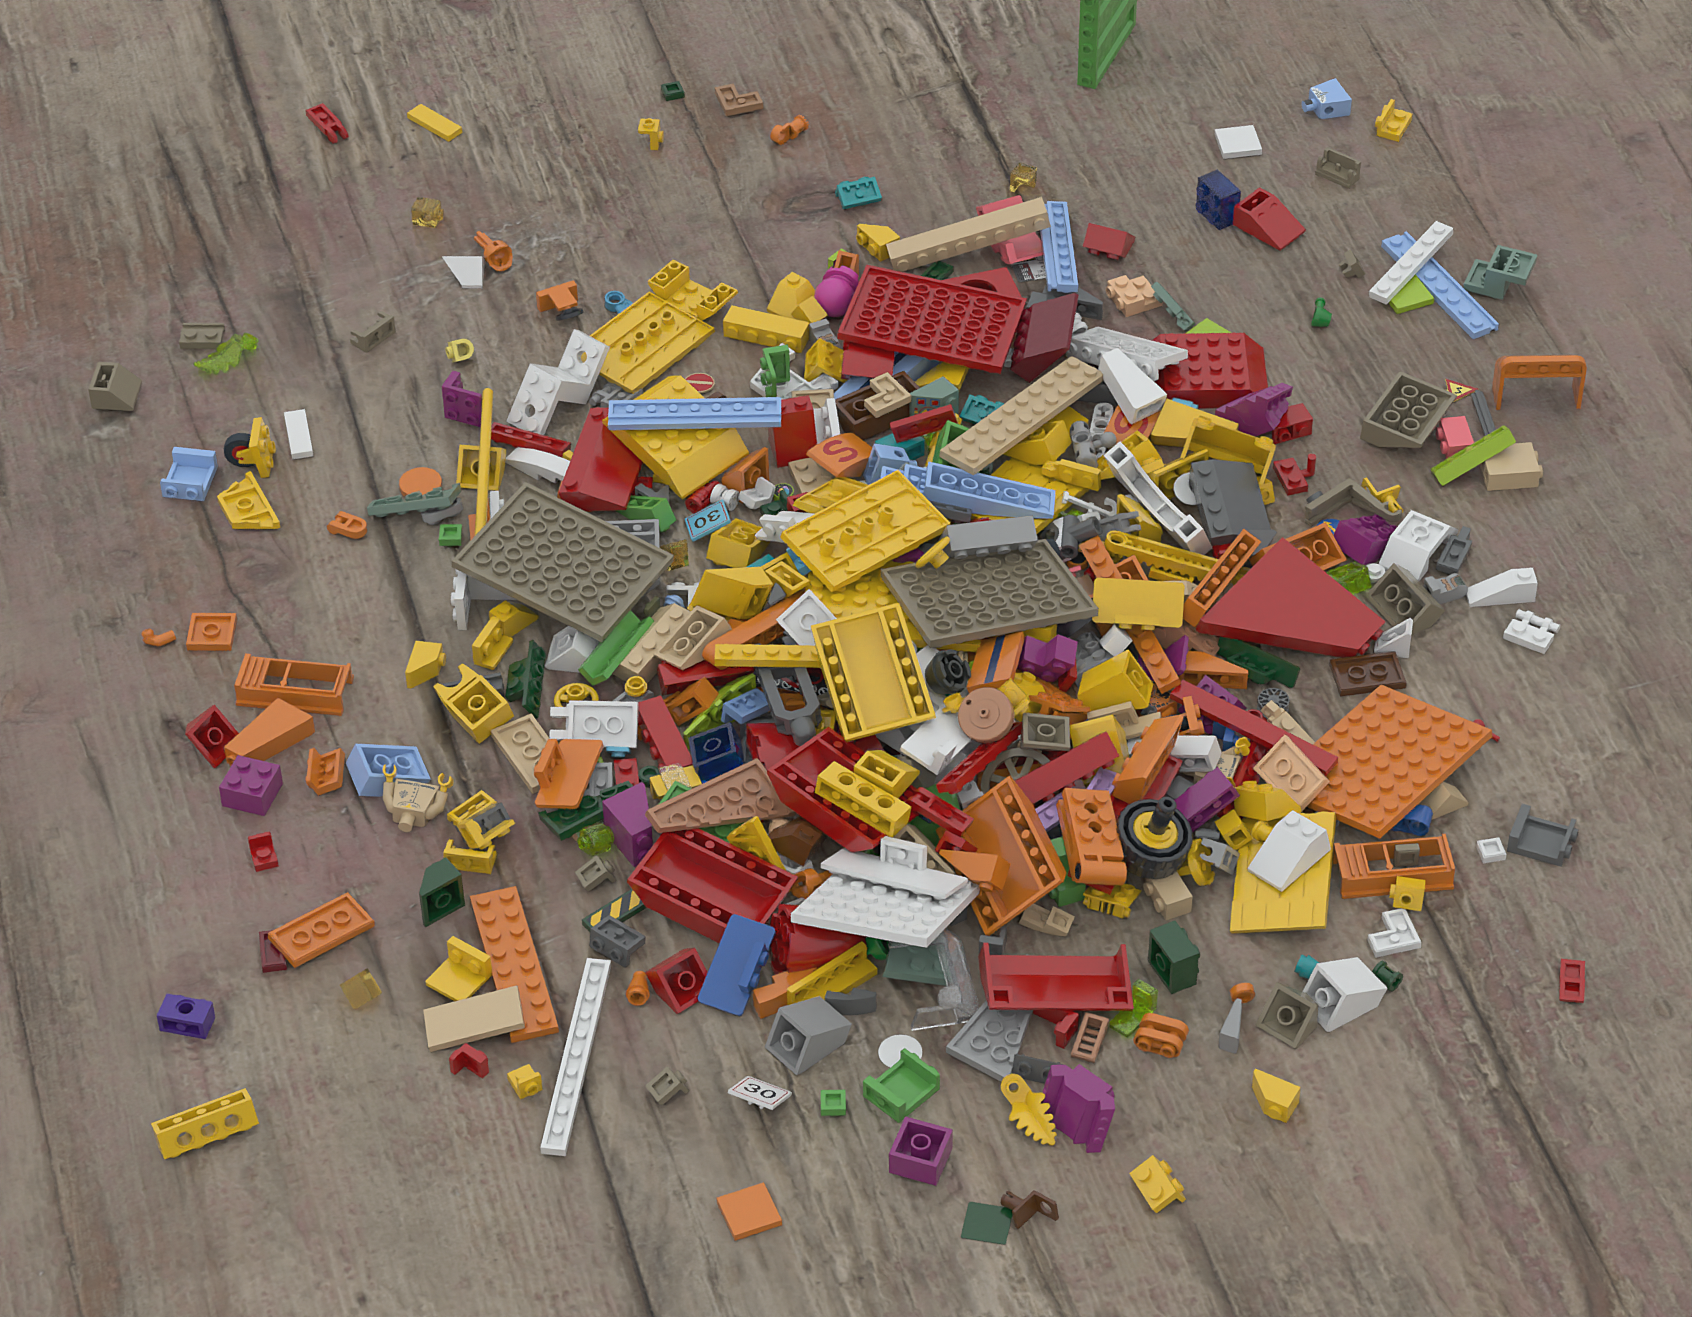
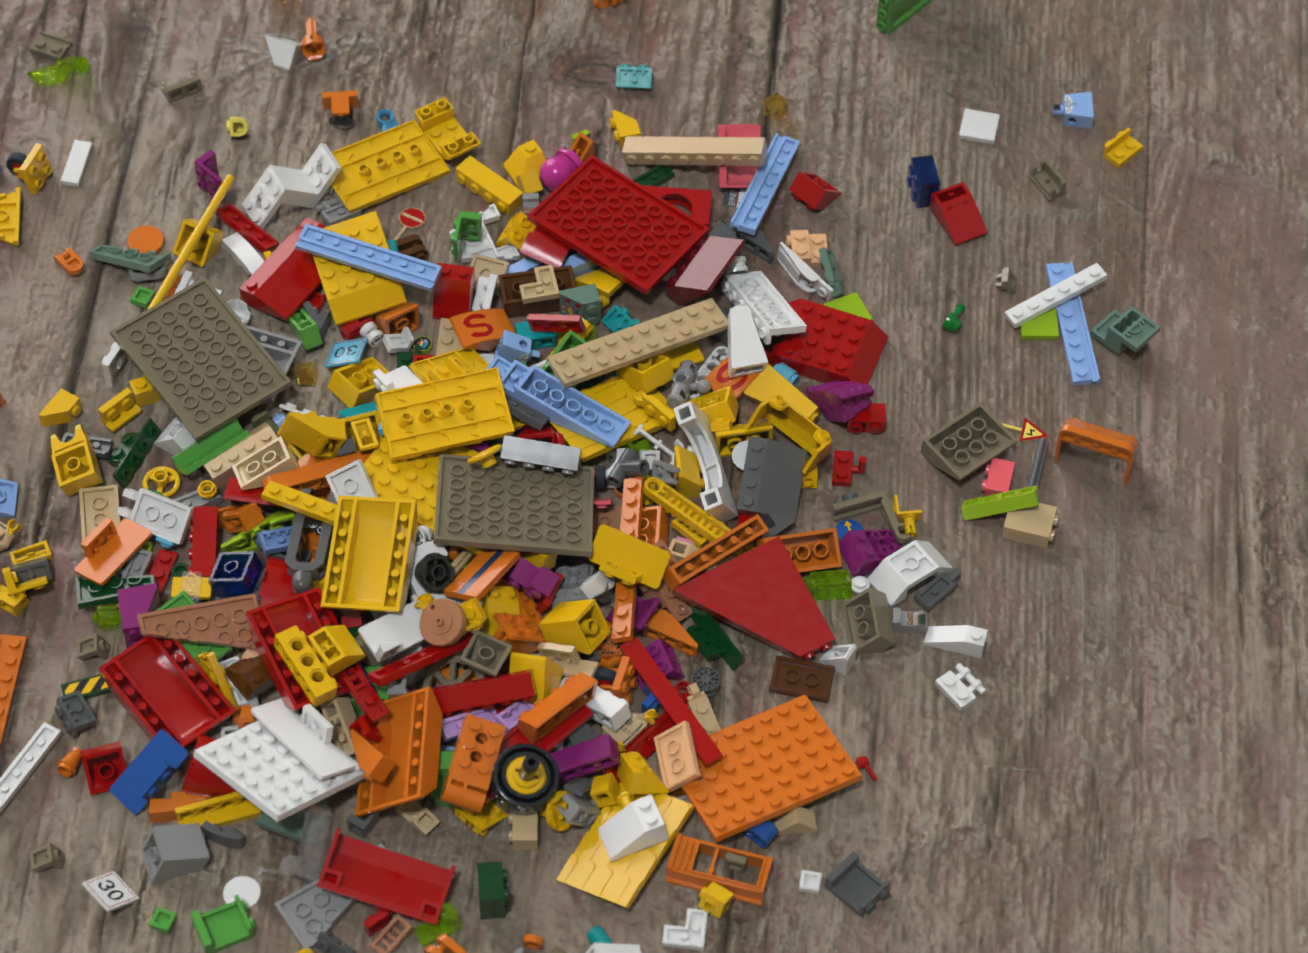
camera: 20 degrees right, 10 degrees up
none -> white piece [777,242,834,301]

